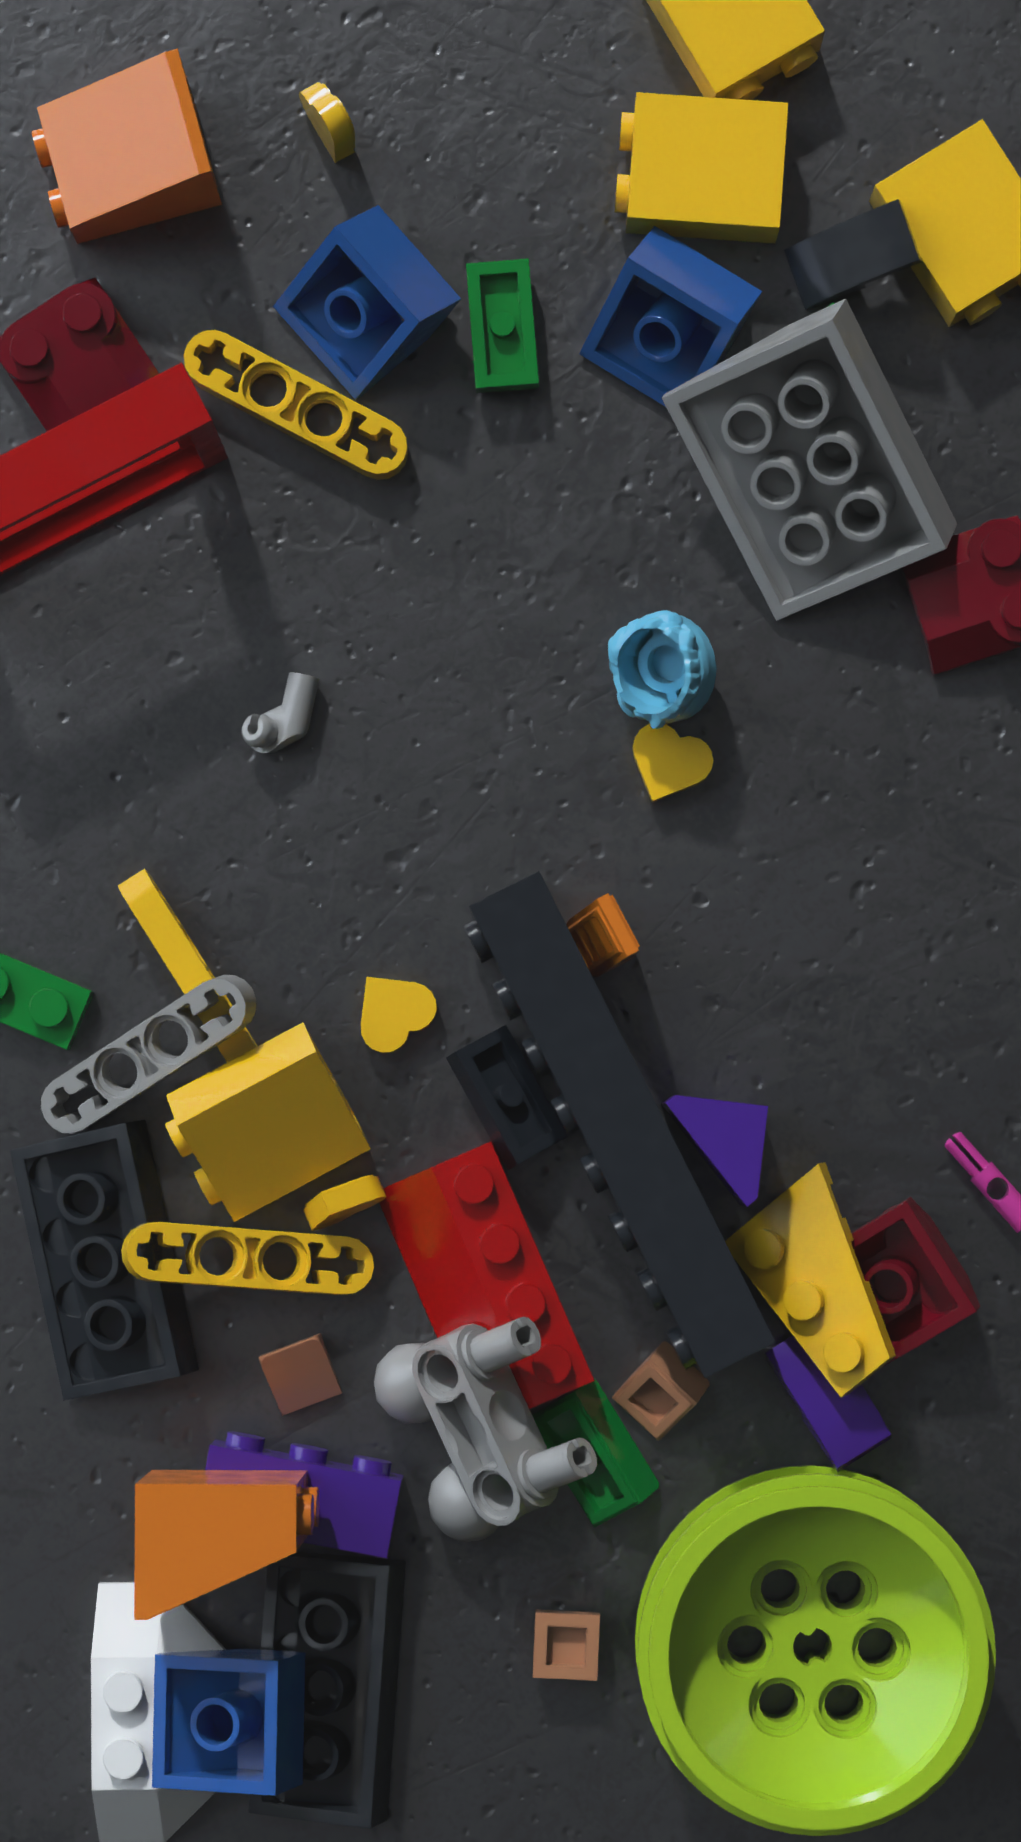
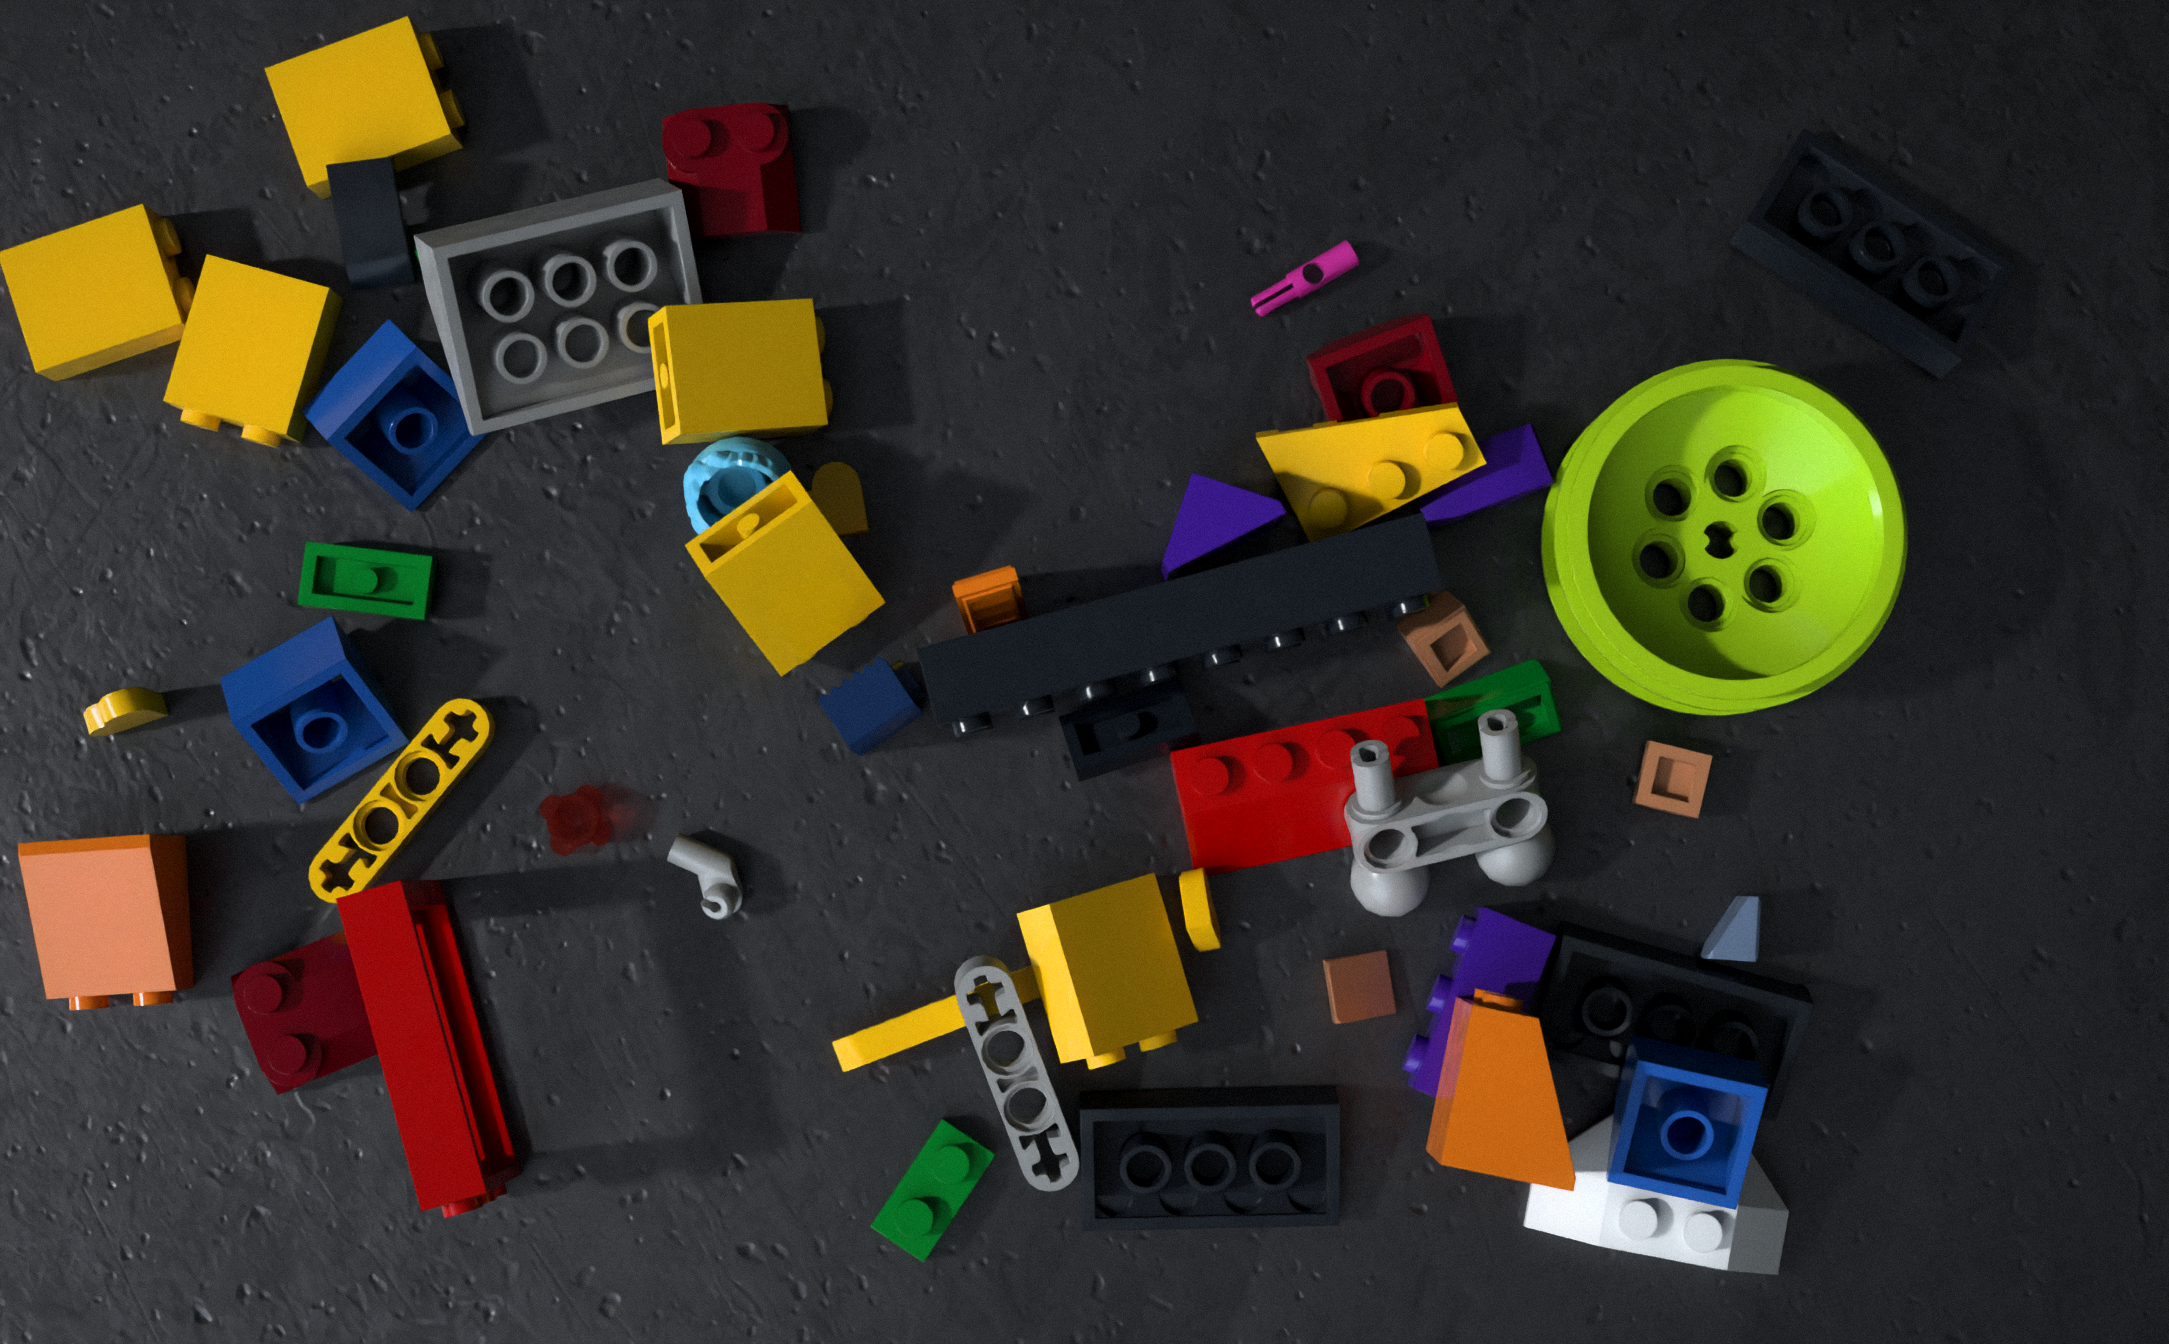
camera: 80 degrees left, 0 degrees up
yellow beam [121,1222,374,1295] -> none
yellow tile [361,977,437,1053] -> none
none -> clear red plate [540,785,612,856]
none -> yellow brick [647,298,833,445]
none -> yellow brick [685,470,886,677]
none -> dark blue brick [819,657,926,756]
none -> sand blue slope [1697,896,1761,962]

